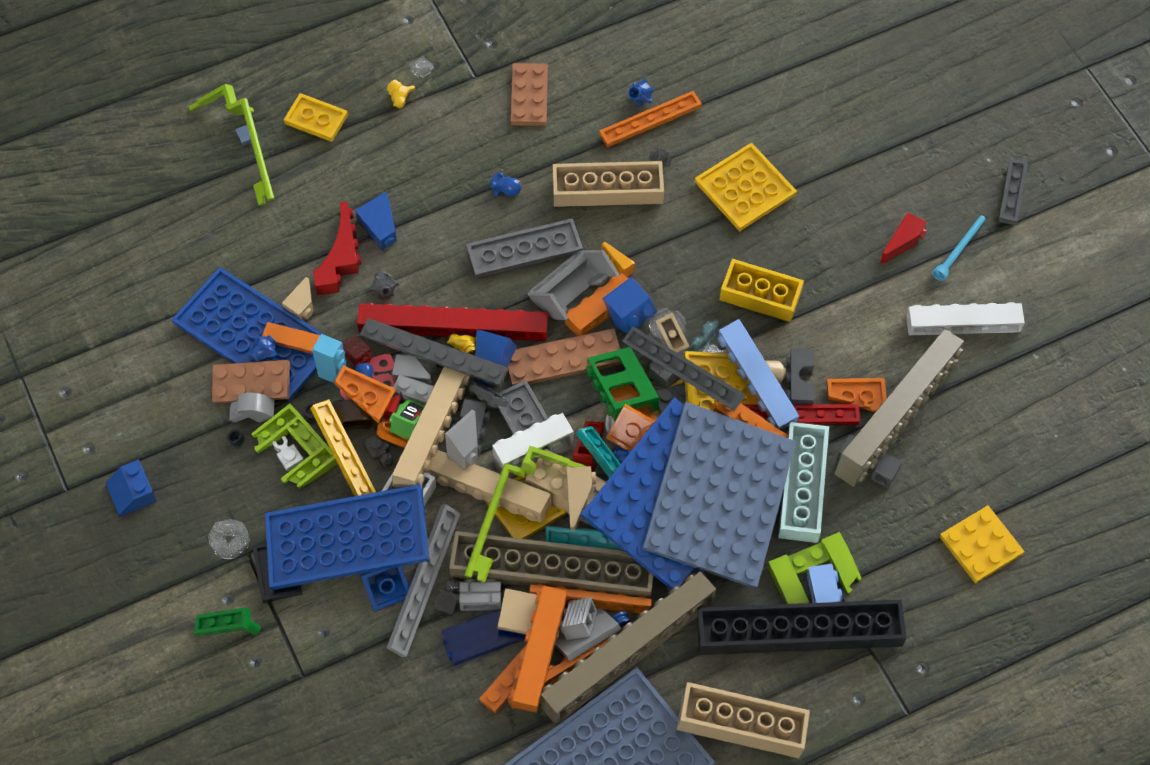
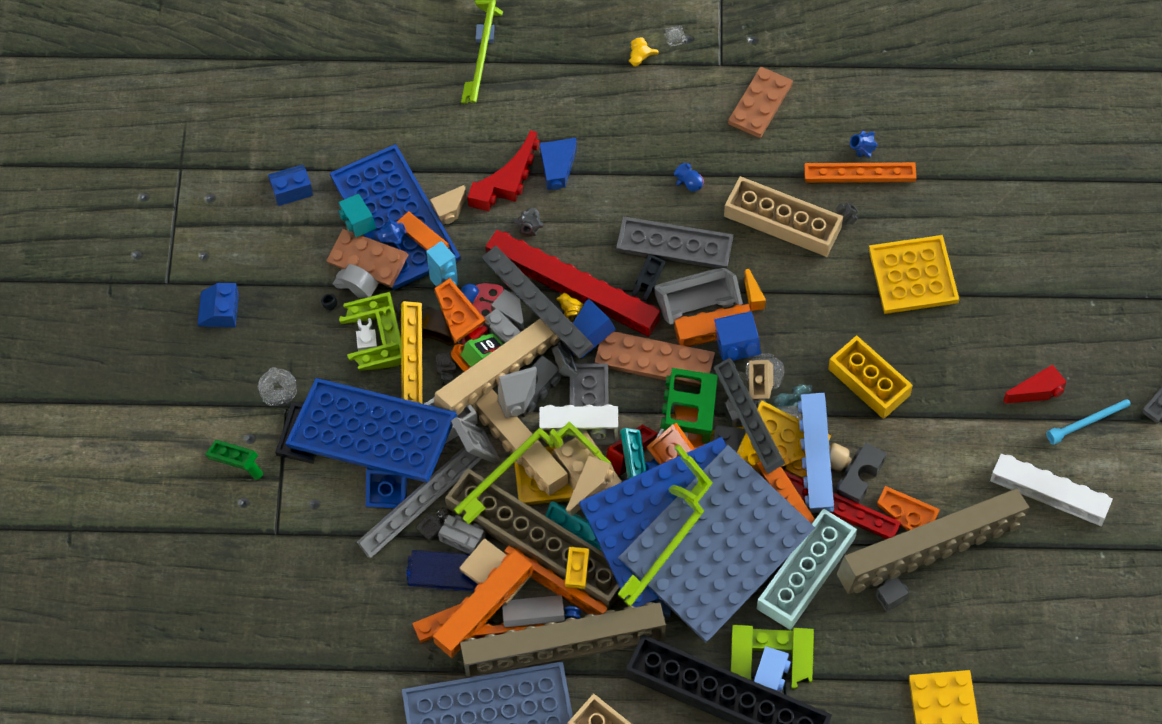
camera: 30 degrees right, 0 degrees up
yellow plate [284,93,348,142] -> none
clear red brick [343,334,373,367] -> none
light grey brick [560,597,597,640] -> none
none -> blue slope [268,164,313,206]
none -> teal brick [338,194,376,237]
none -> light grey tile [451,417,500,464]
none -> yellow plate [565,547,589,589]
none -> lime piece [618,444,713,607]
none -> black hinge [632,254,666,302]

